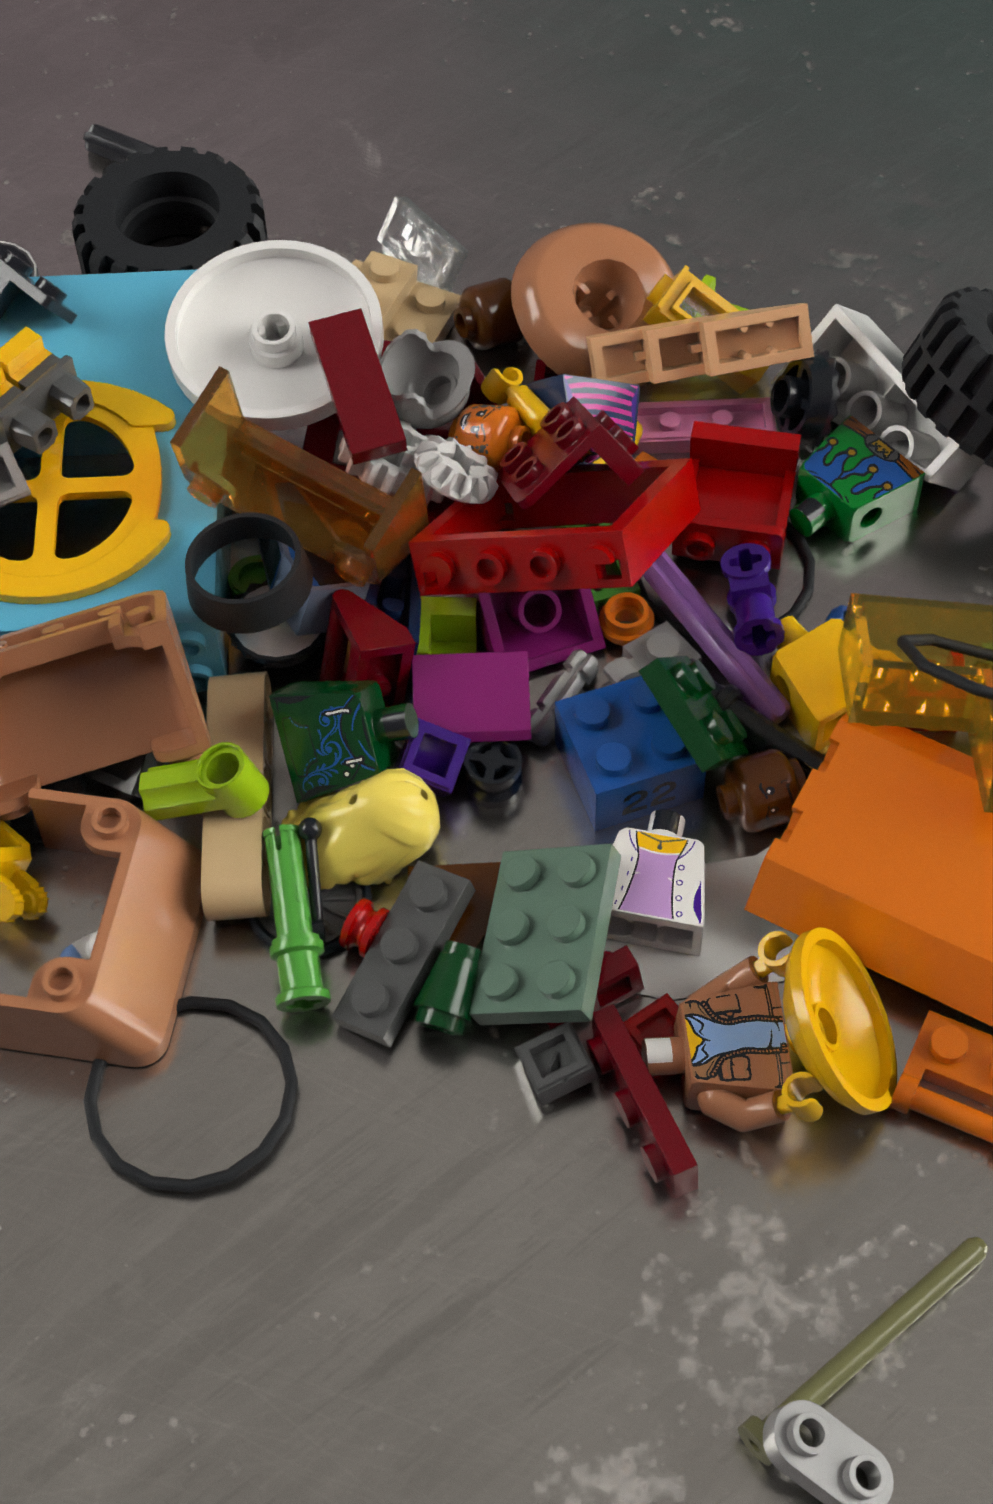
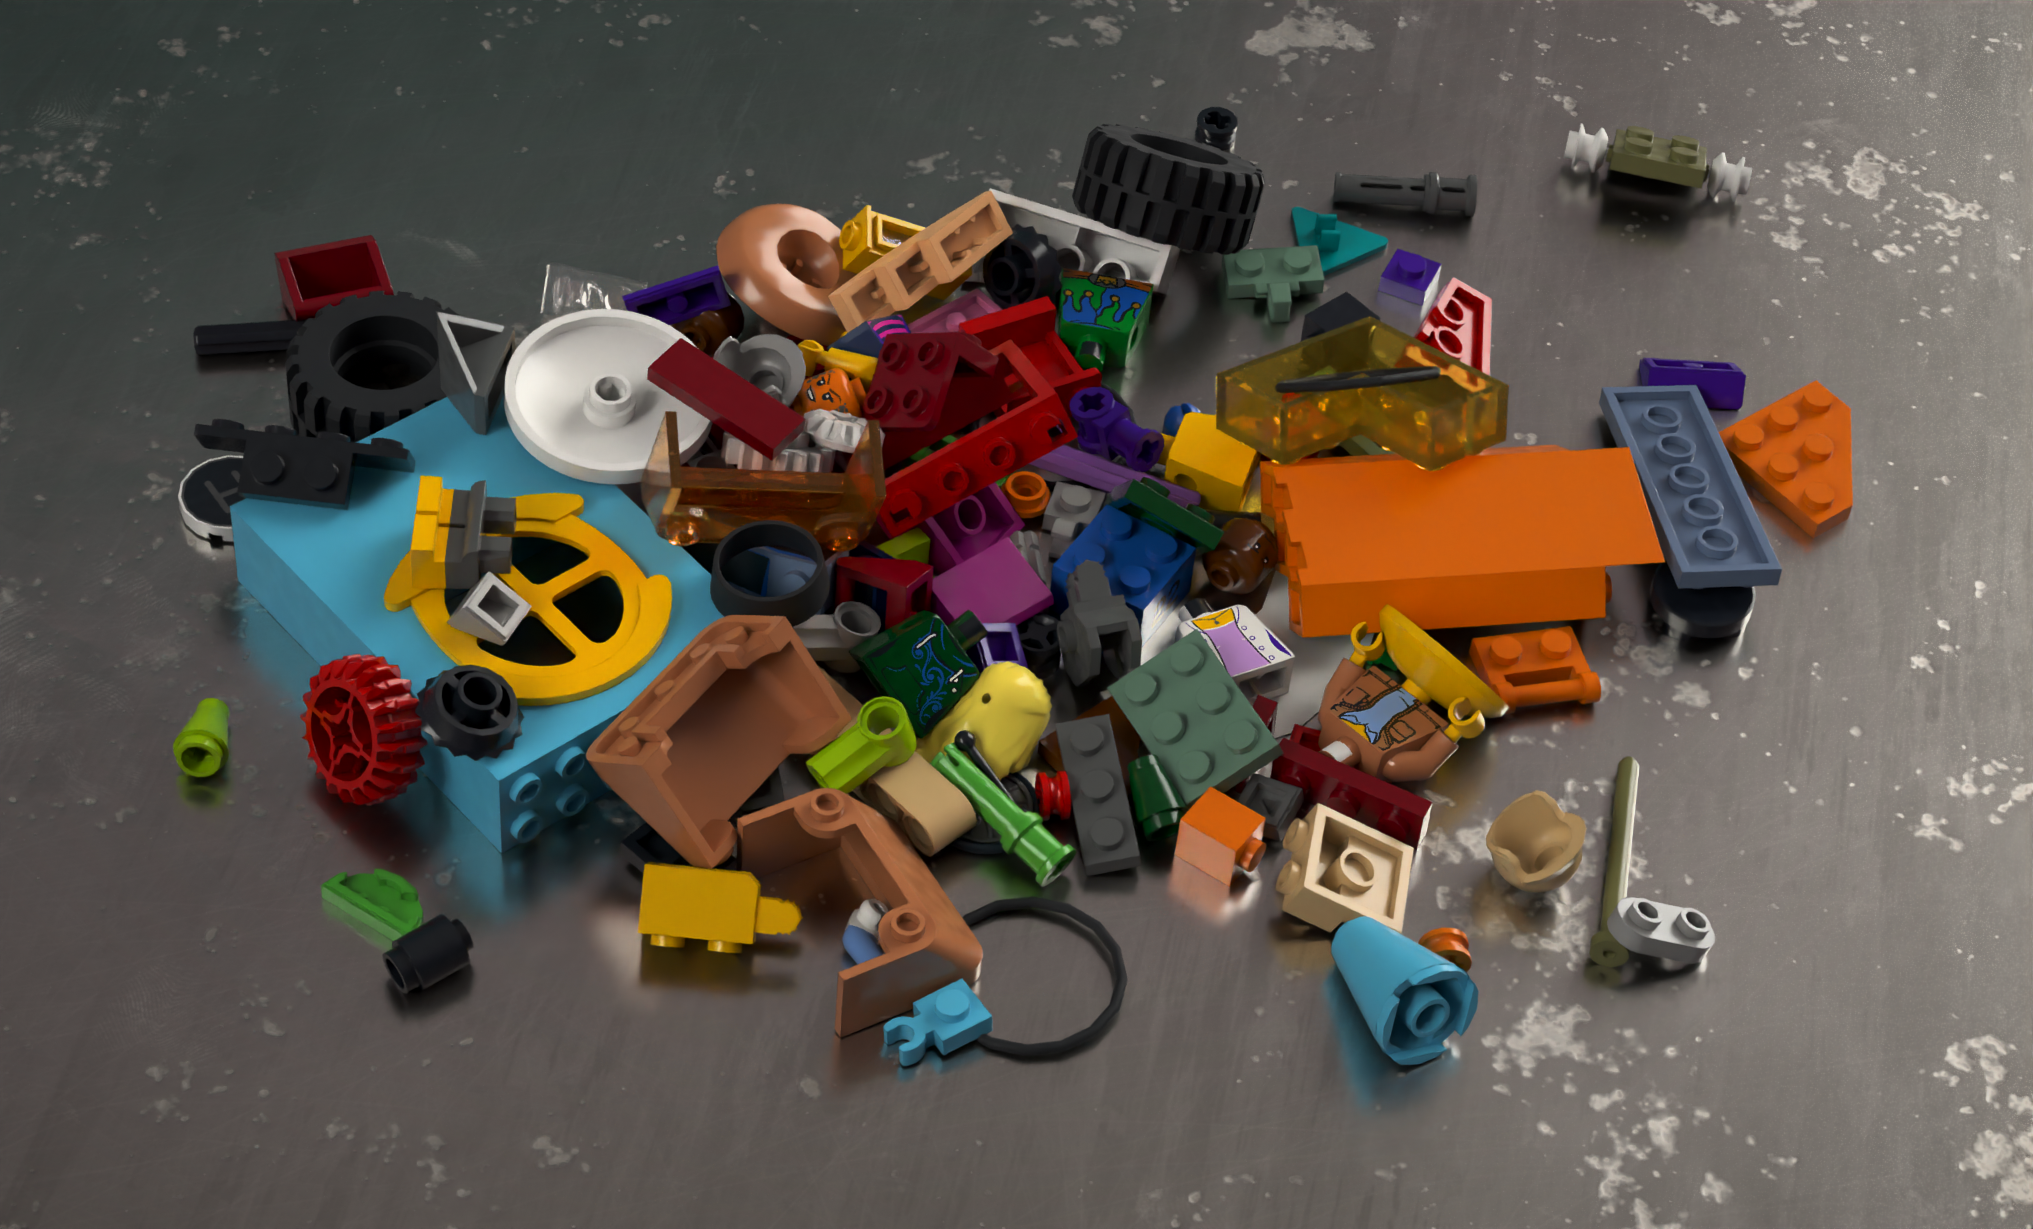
camera: 45 degrees left, 10 degrees down
none -> dark red tile [274,235,394,321]
none -> dark grey slope [436,311,516,435]
none -> dark purple slope [622,265,731,325]
none -> light grey piece [793,601,881,673]
none -> medium azure plate [883,978,993,1066]
none -> dark grey hinge [1057,559,1142,687]
none -> orange brick [1174,786,1266,887]
none -> tan plate [1276,803,1414,934]
none -> medium azure cone [1331,916,1479,1065]
none -> orange bush [1418,928,1472,972]
none -> tan helmet [1486,790,1587,893]

